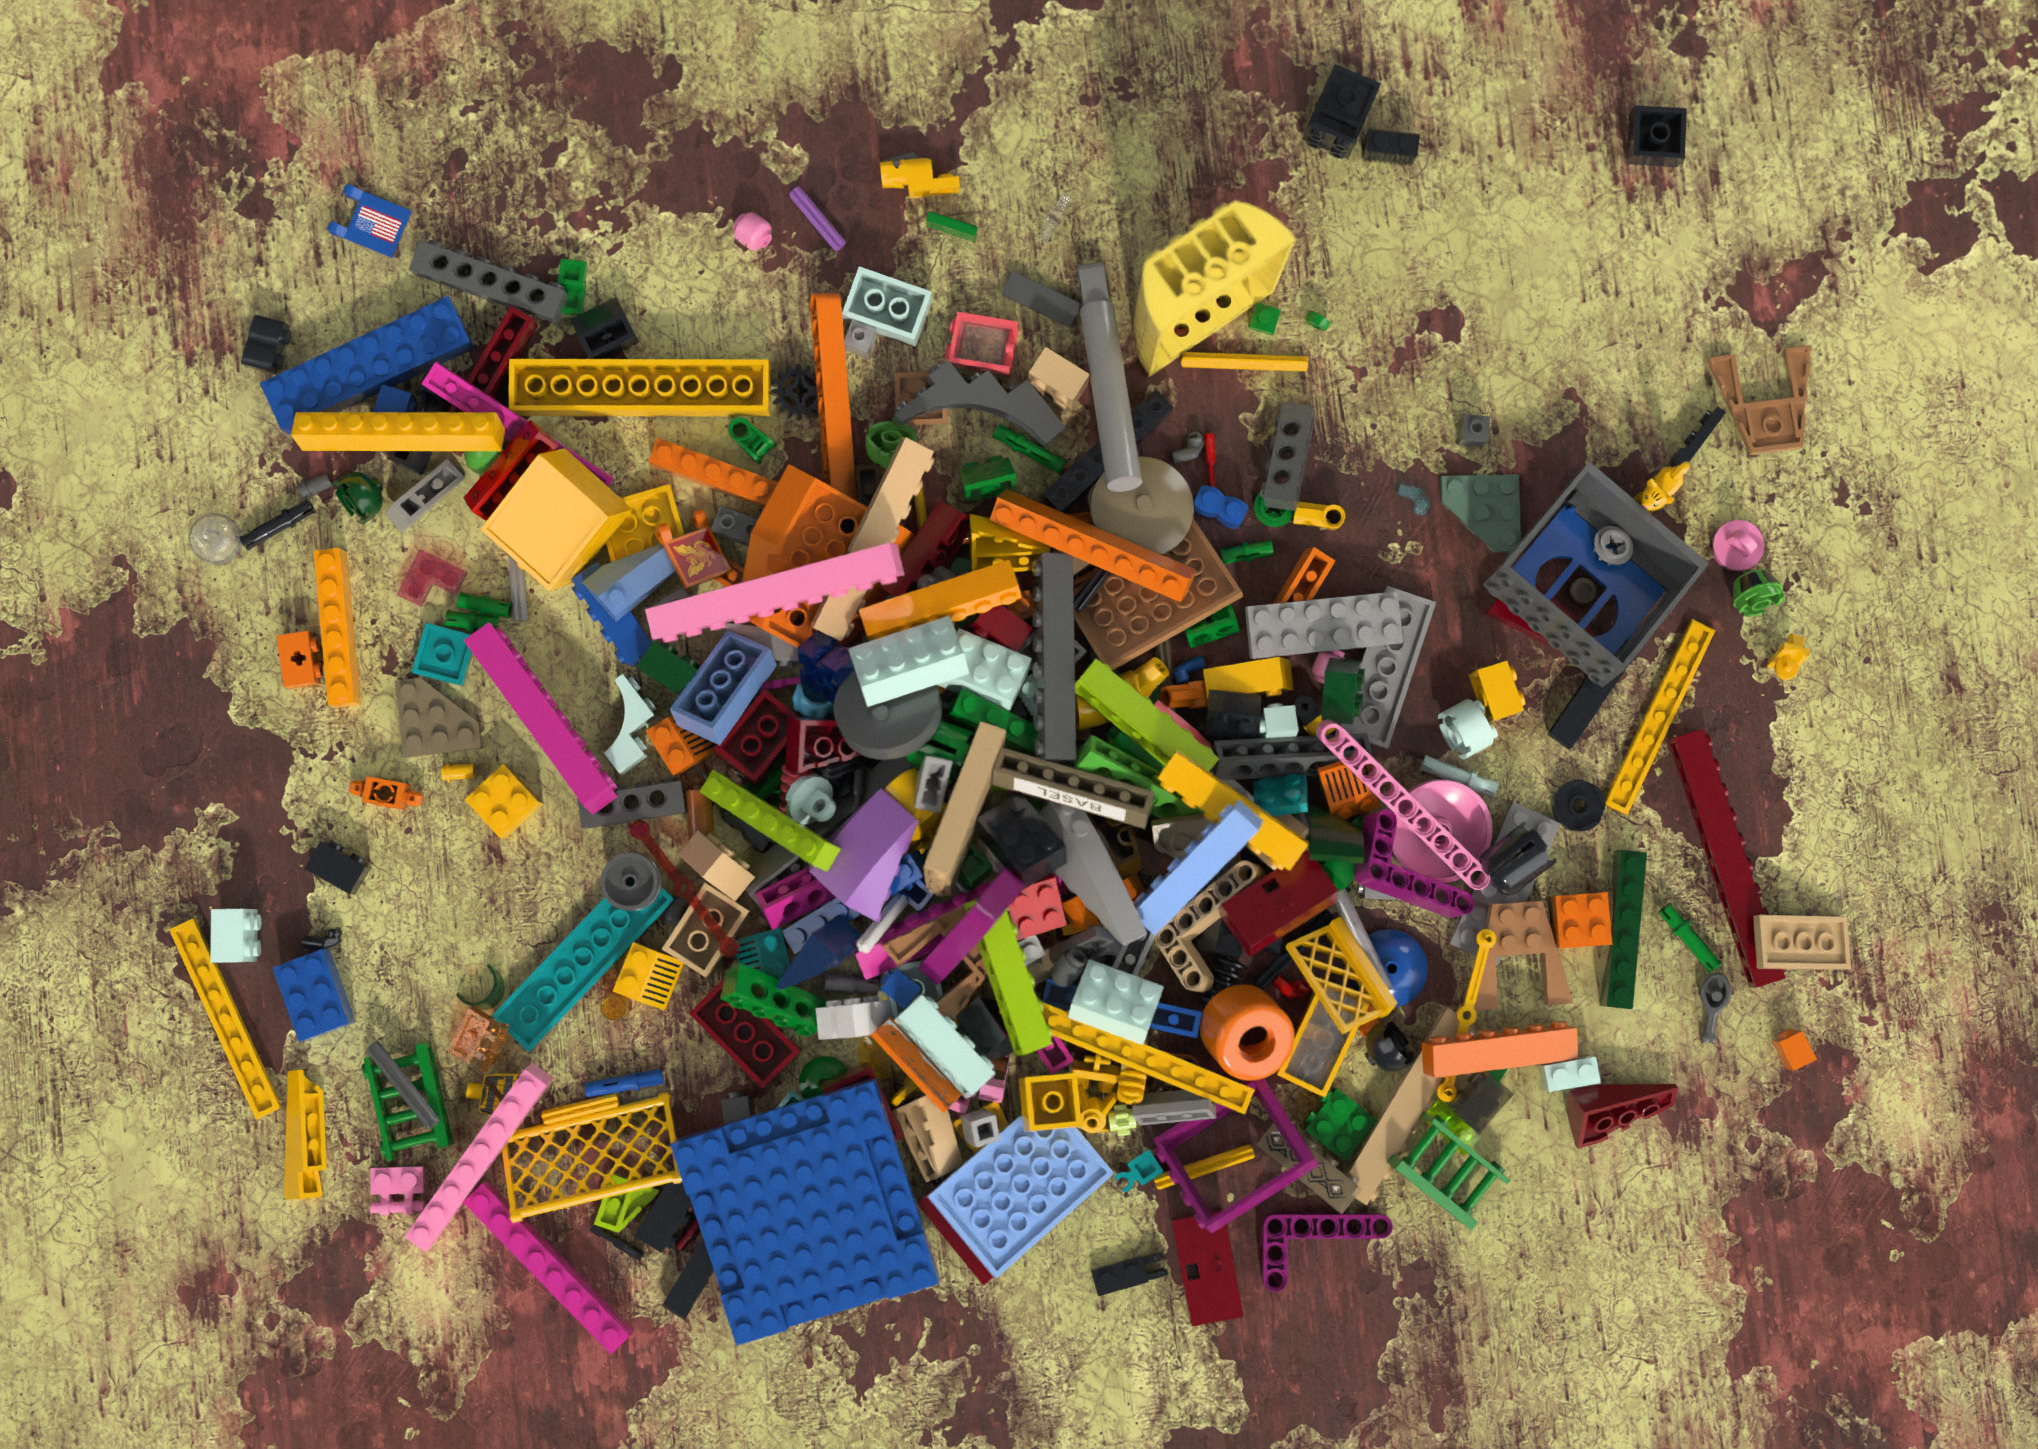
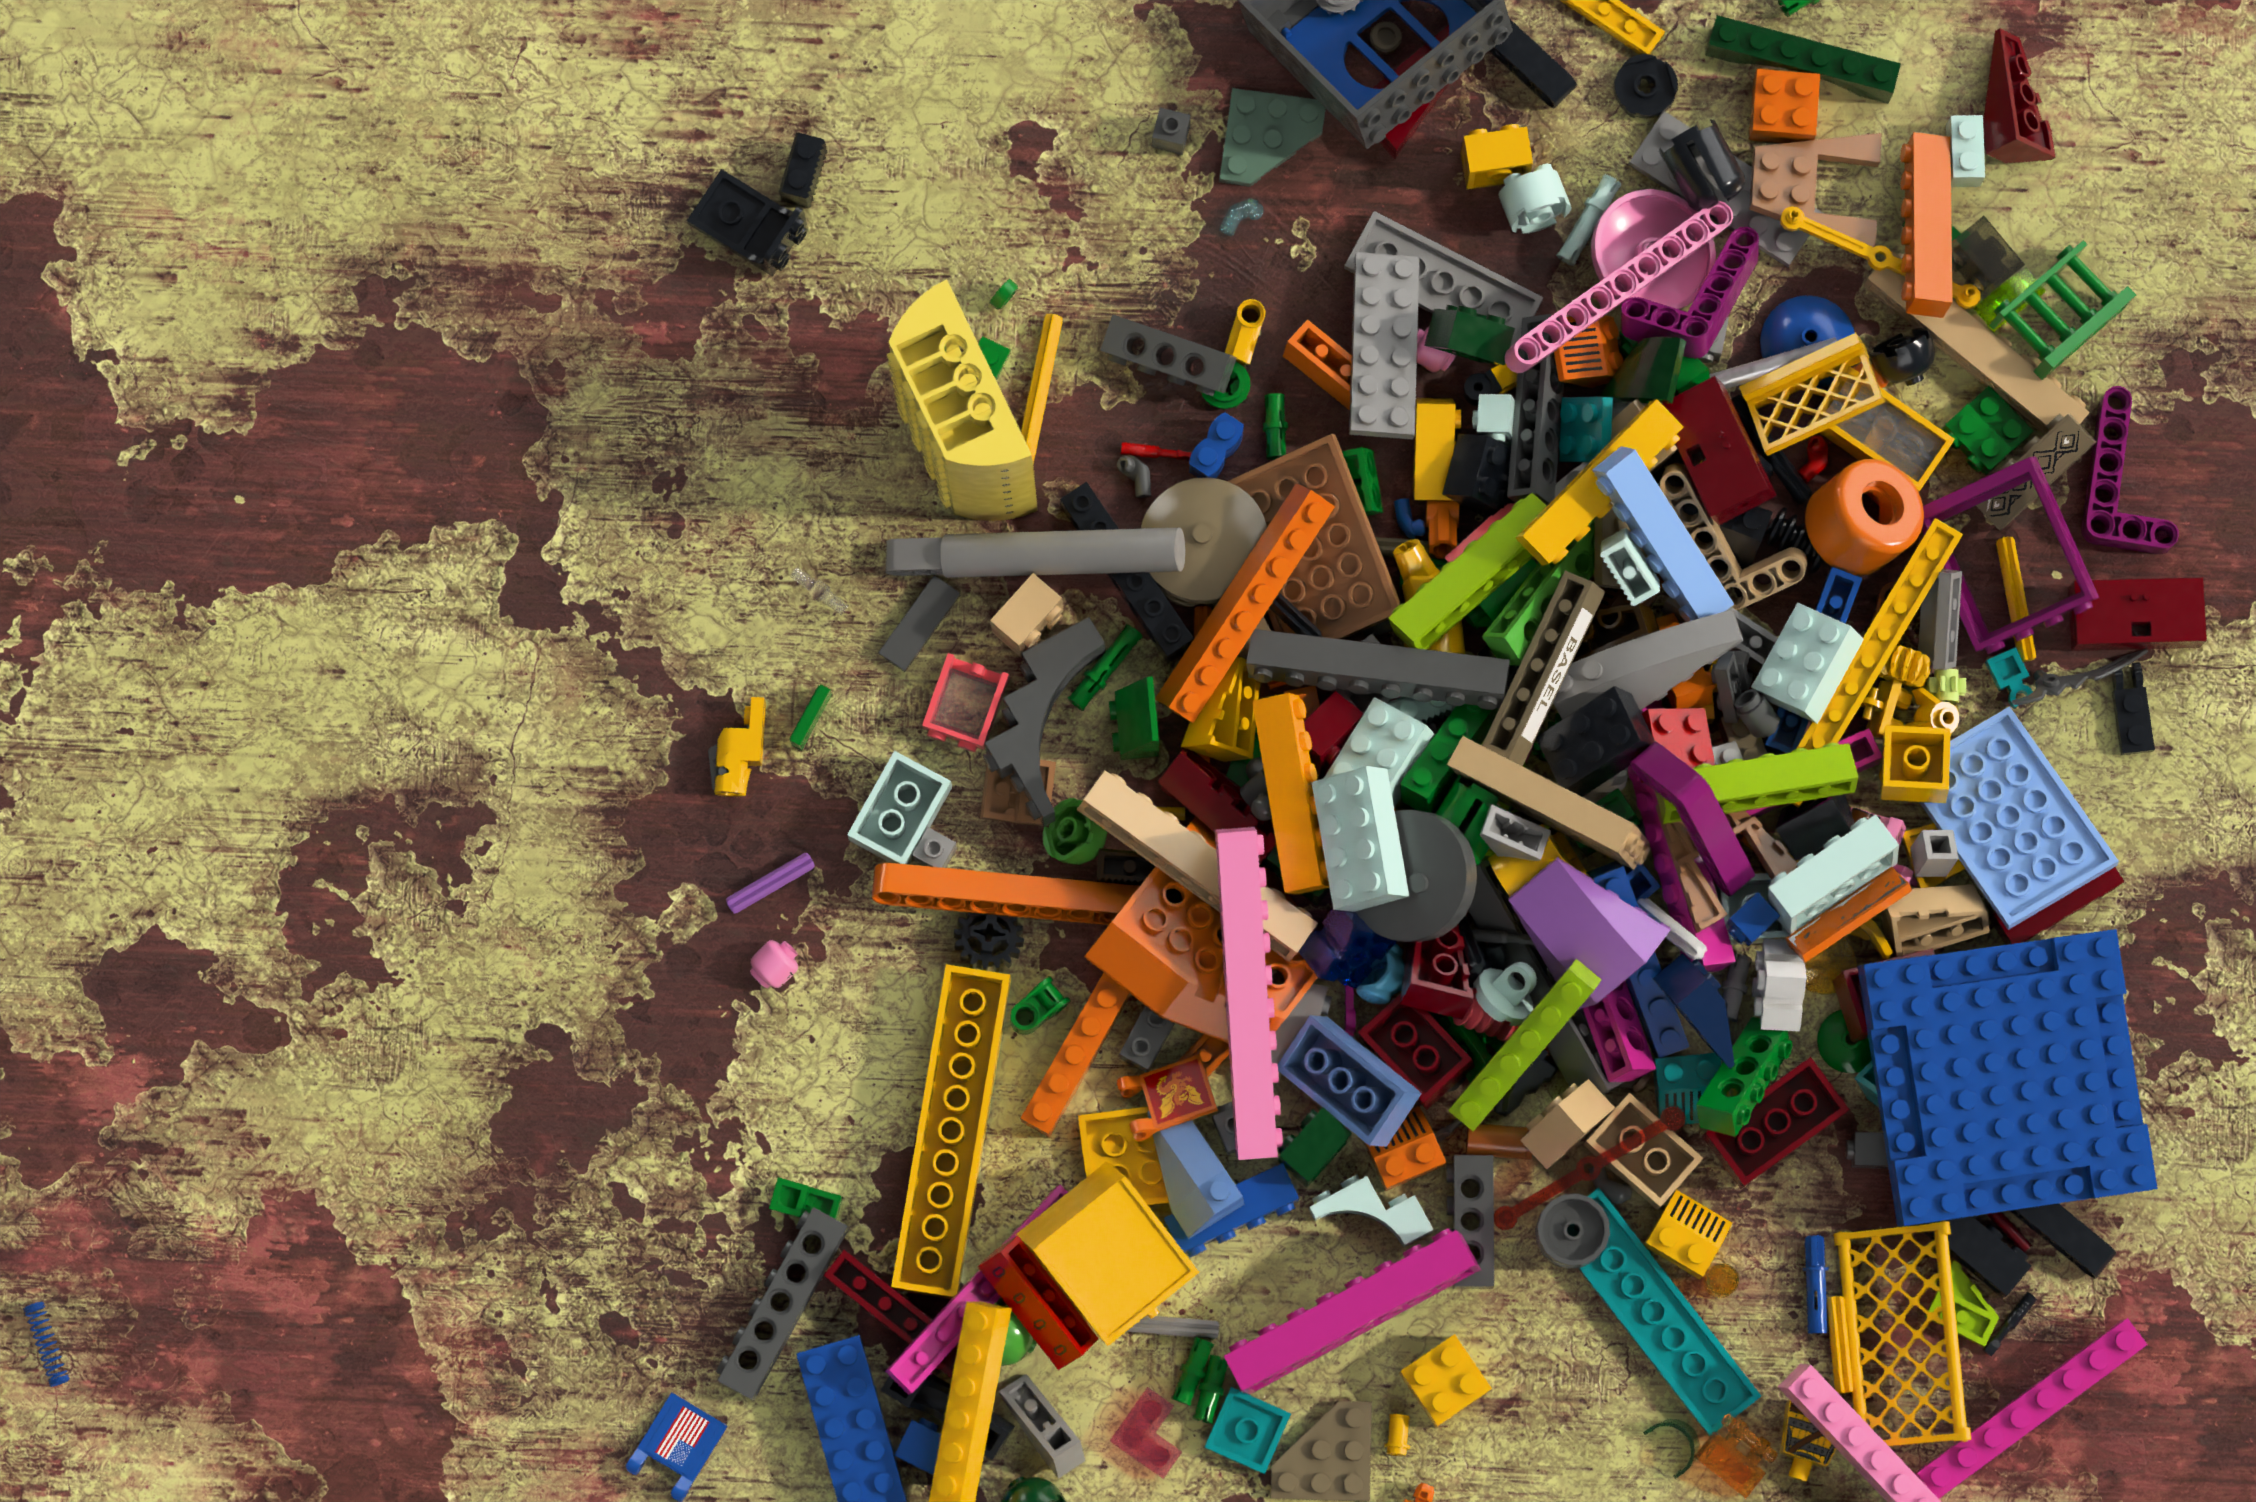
camera: 75 degrees left, 5 degrees down
black slope [570,297,640,359] -> none
none -> light aqua brick [1600,528,1660,606]
none -> dark grey piece [2011,649,2148,705]

